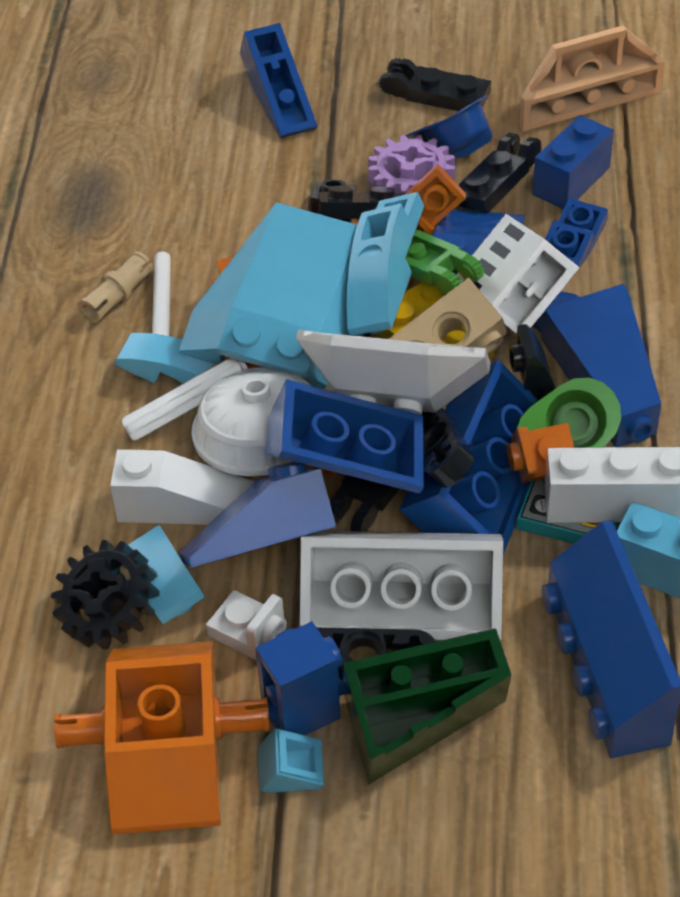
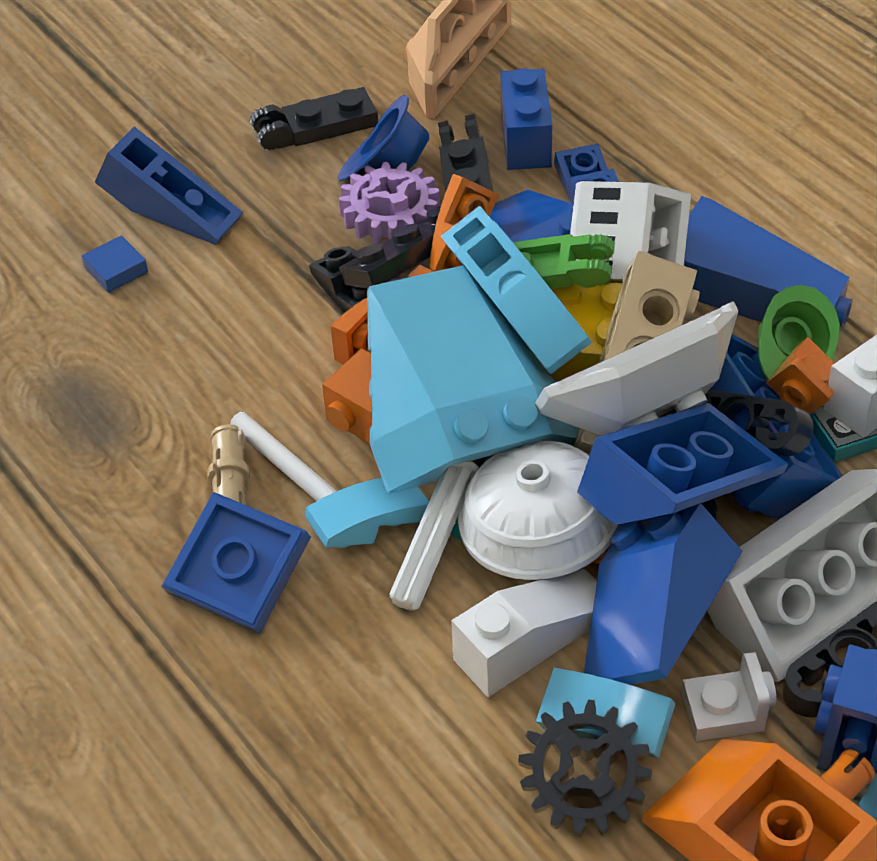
camera: 40 degrees left, 0 degrees up
black slope [509,324,555,400] -> none
none -> blue tile [81,235,148,293]
none -> blue tile [161,492,311,634]

